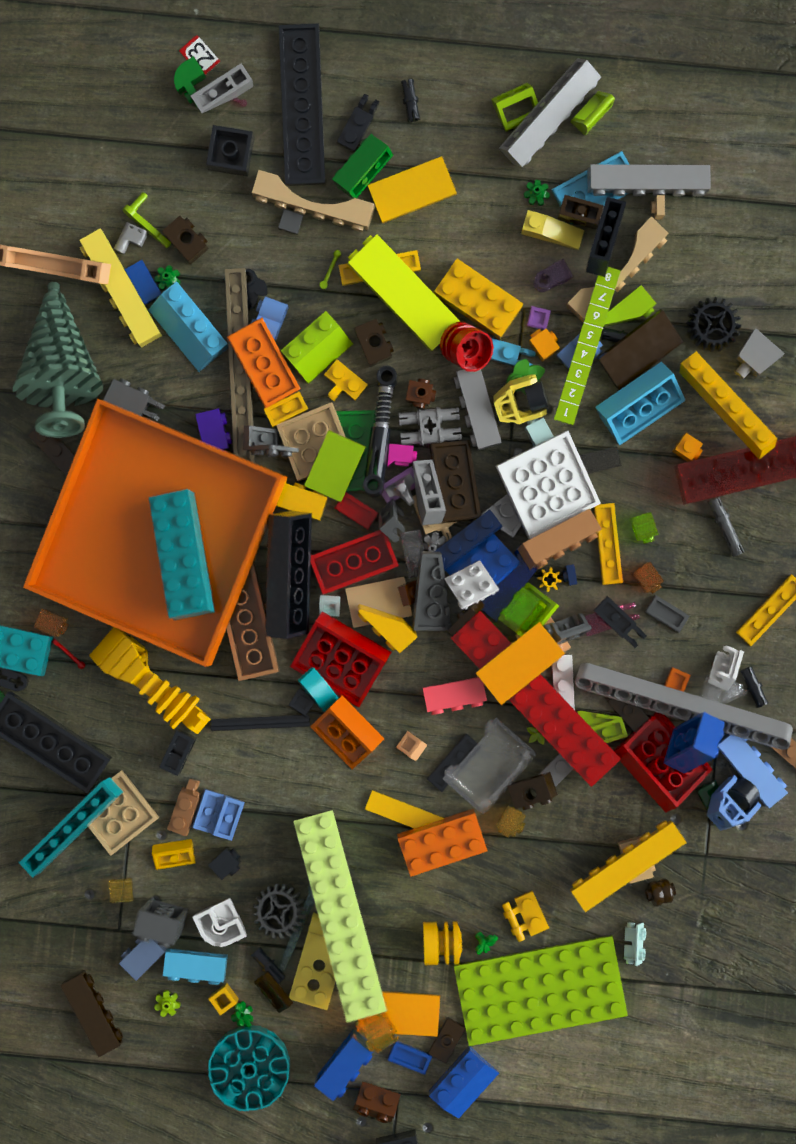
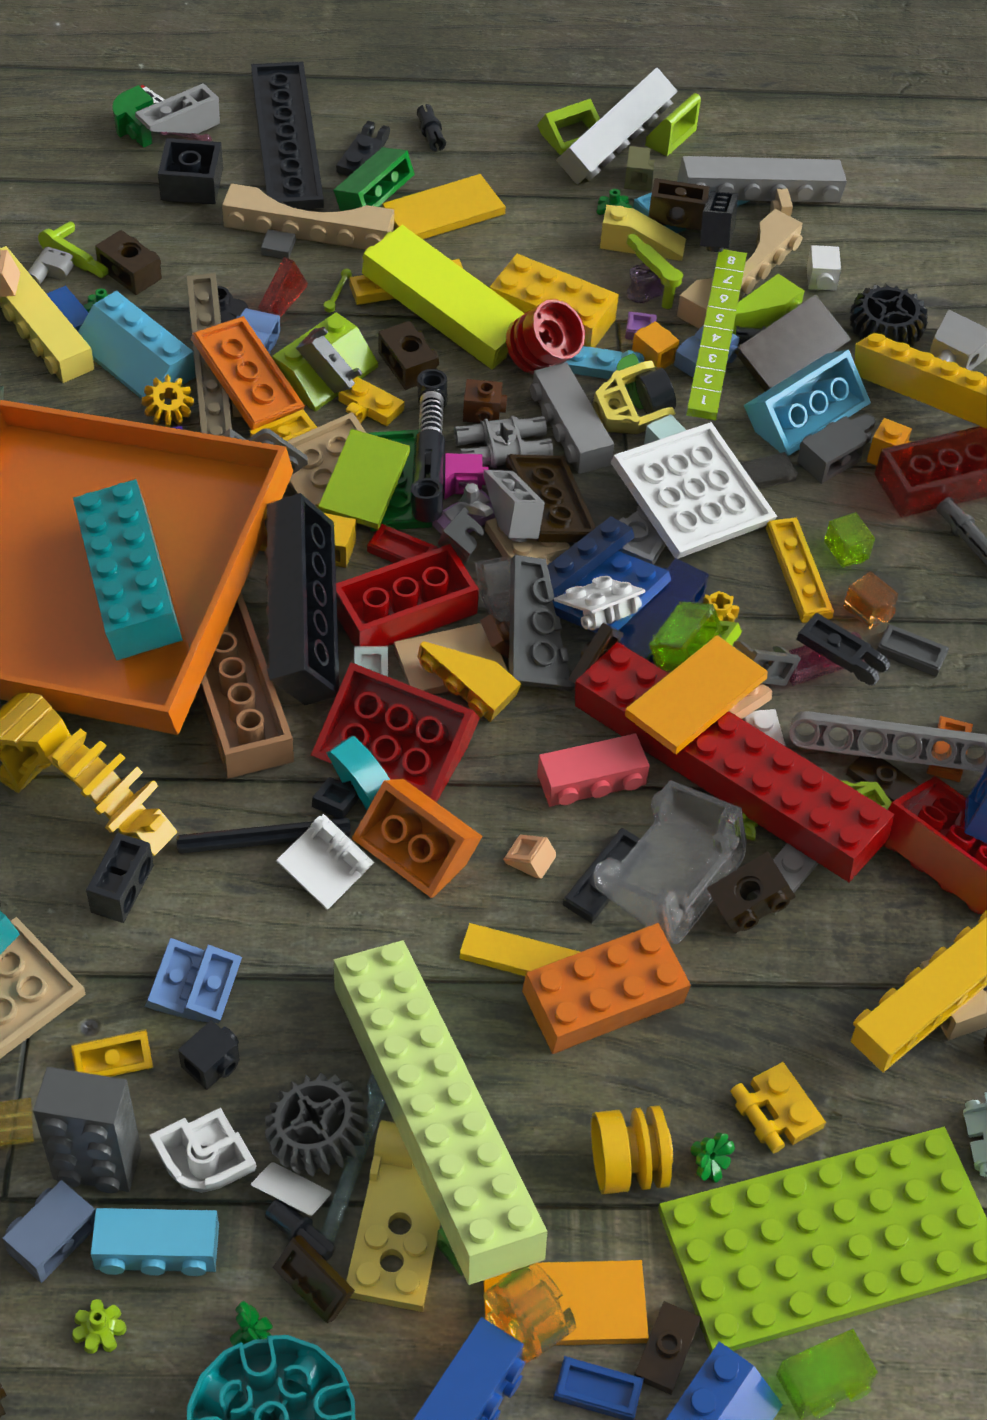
camera: 15 degrees left, 35 degrees down
medium nougat hinge [167,779,200,836] -> none
yellow brick [209,983,239,1016] -> none
clear yellow brick [496,804,526,838] -> none
medium nougat brick [518,508,602,570] -> none
dark blue plate [562,564,578,586] -> none
none -> yellow gear [141,374,194,427]
none -> white sticker [251,1162,331,1216]
none -> clear red wing [258,257,308,318]
none -> white hinge [276,814,374,910]
none -> dark grey hinge [296,327,363,393]
none -> olive brick [624,146,655,191]
none -> lime piece [627,234,683,309]
none -> clear neon green brick [776,1329,878,1420]
none -> dark grey hinge [797,414,876,484]
none -> white brick [807,245,841,291]

